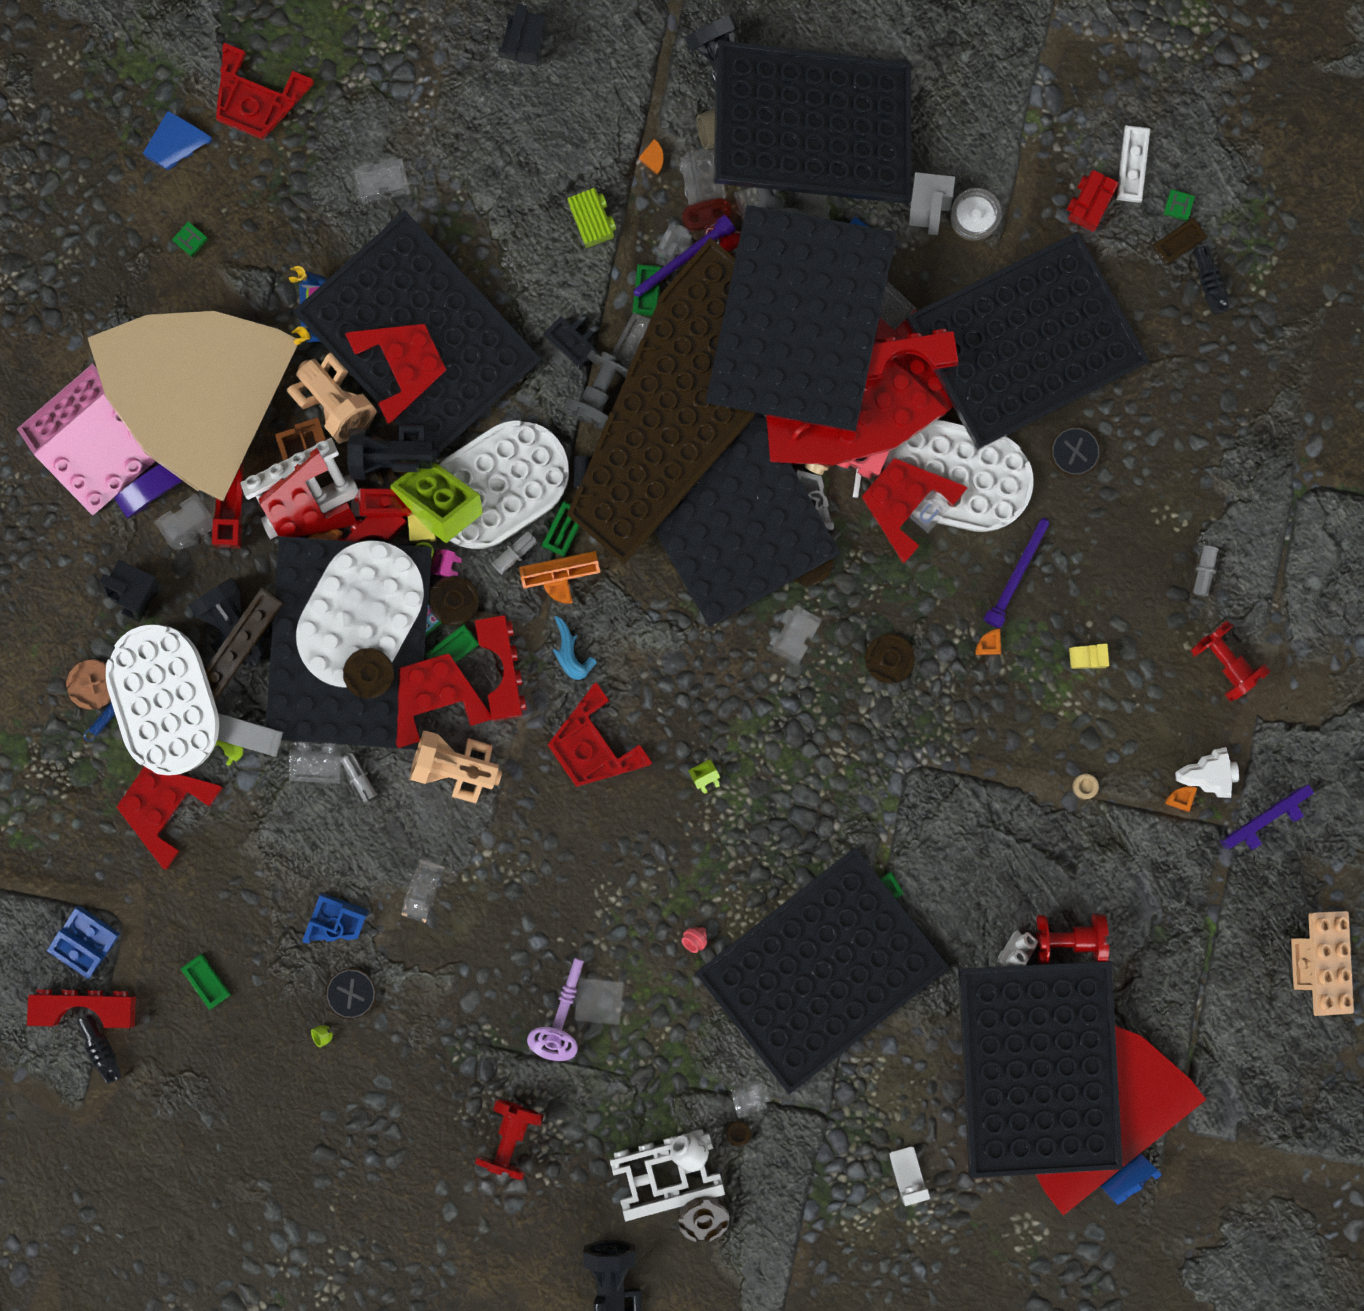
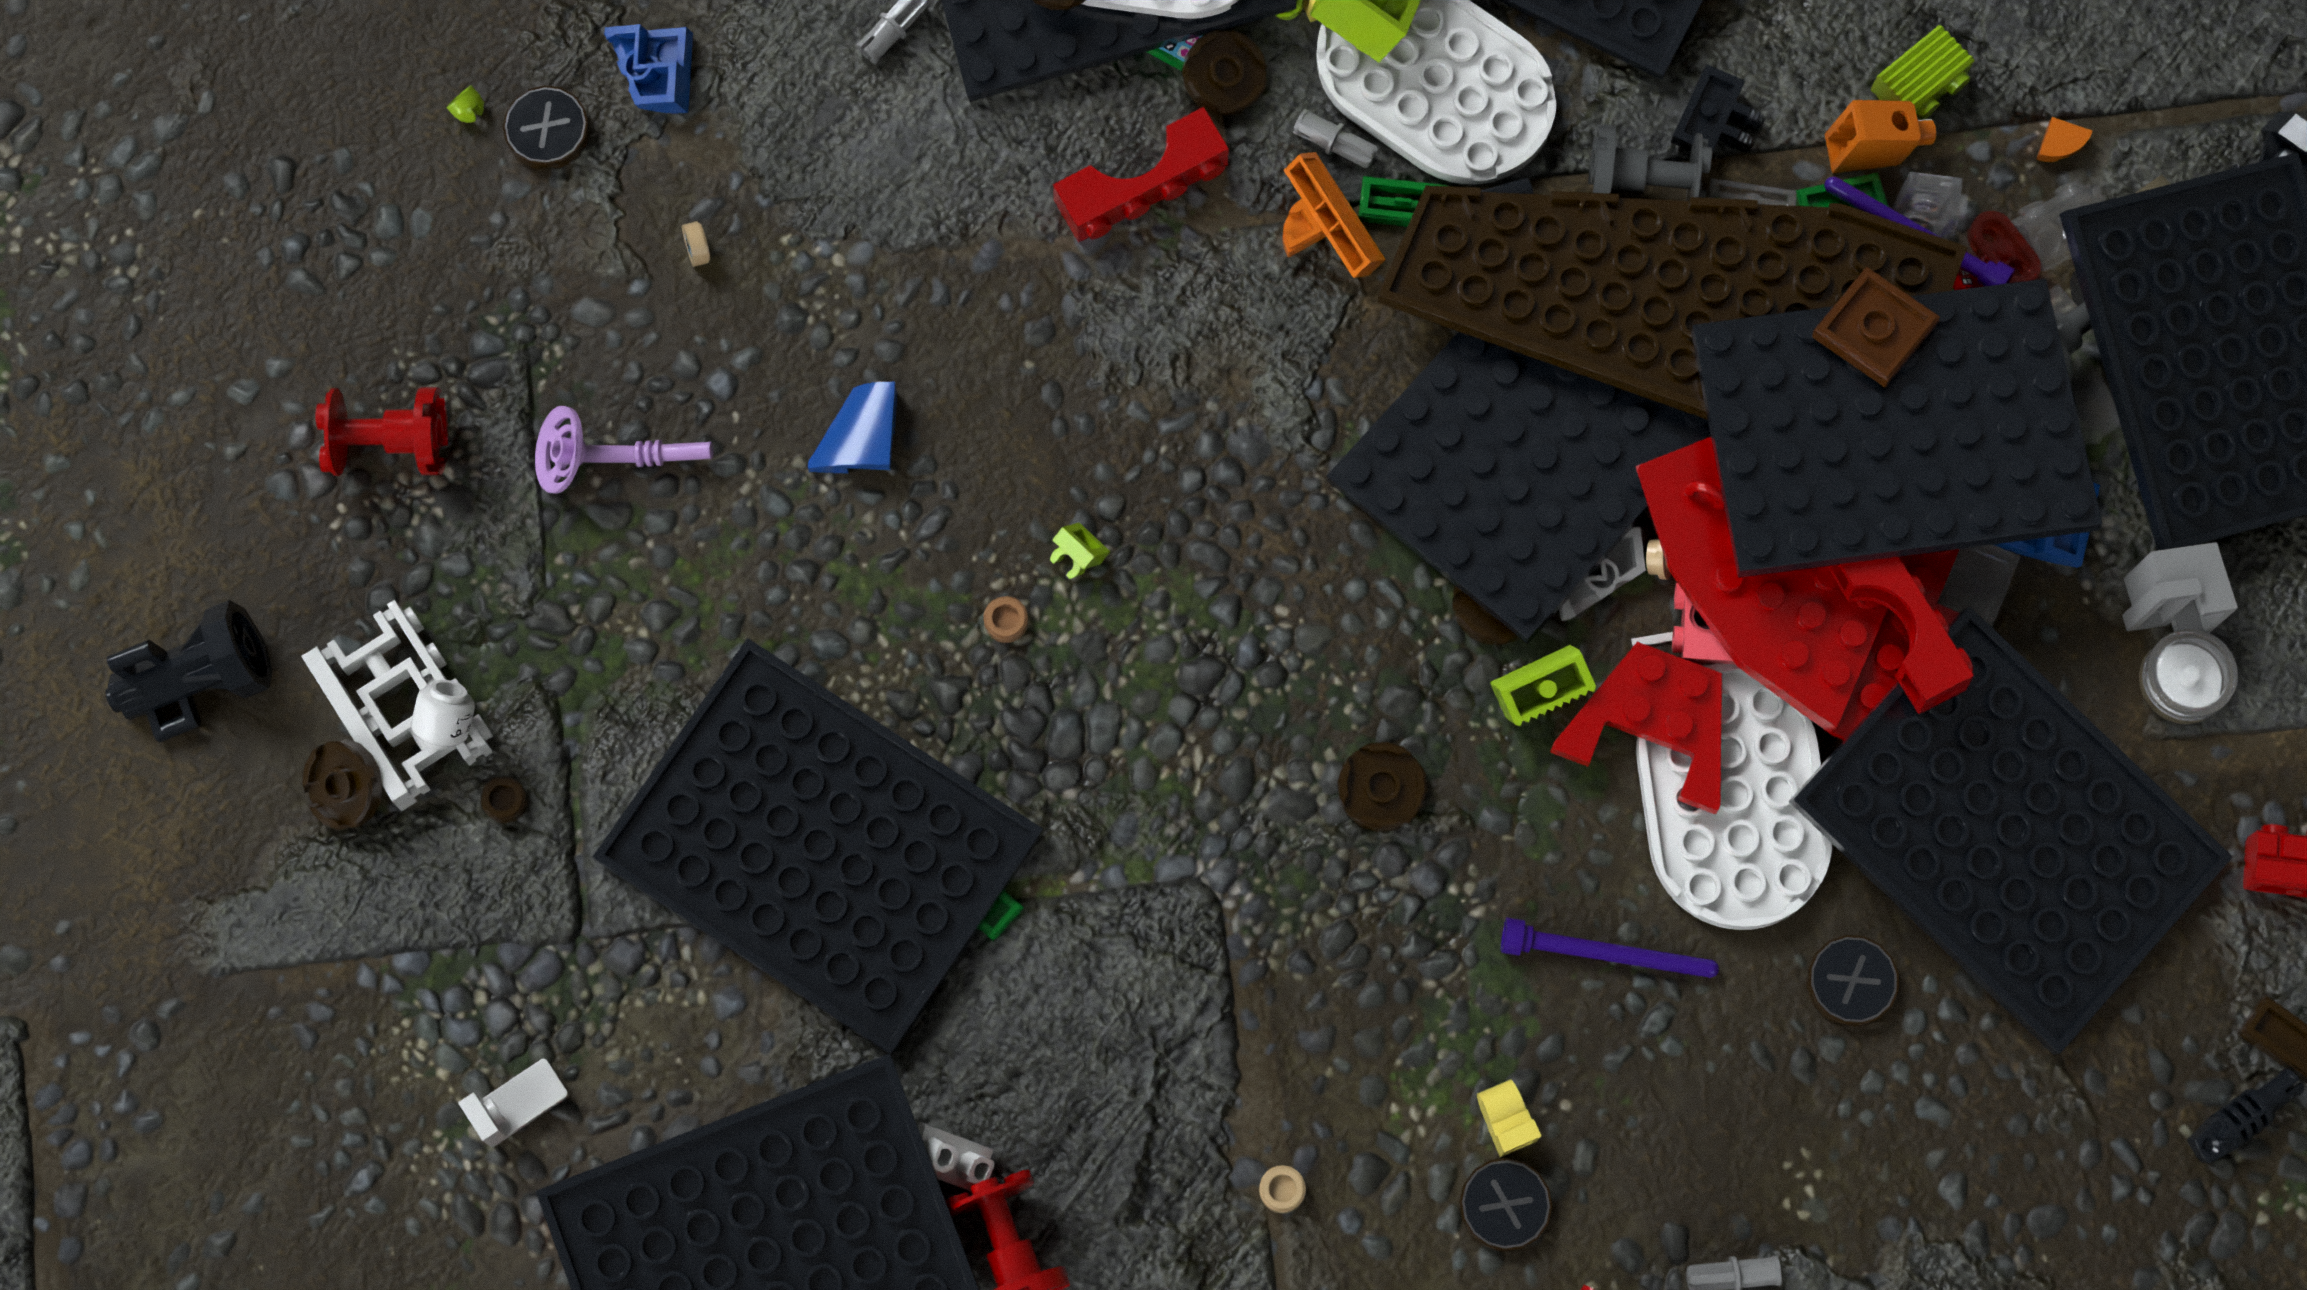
camera: 75 degrees right, 10 degrees down
red wing [396,653,492,748] -> none
clear arch [401,859,444,923] -> none
light nougat piece [409,730,502,803] -> none
green tile [425,624,479,663] -> none
dark pink tile [430,549,462,577] -> none
red wing [548,682,653,787] -> none
dark azure piece [553,616,597,680] -> none
clear piece [574,978,624,1025] -> none
coral plate [682,927,707,953] -> none
clear arch [731,1082,770,1118] -> none
clear brick [770,605,822,666] -> none
clear brick [909,491,950,533] -> none
orange tile [975,629,1001,655] -> none
none -> tan tile [682,221,710,267]
none -> blue slope [808,382,898,474]
none -> medium nougat tile [983,596,1028,643]
none -> black tile [1459,1158,1552,1252]
none -> lime brick [1490,645,1596,726]
none -> reddish brown tile [1812,267,1940,387]
none -> orange torso [1824,100,1936,173]

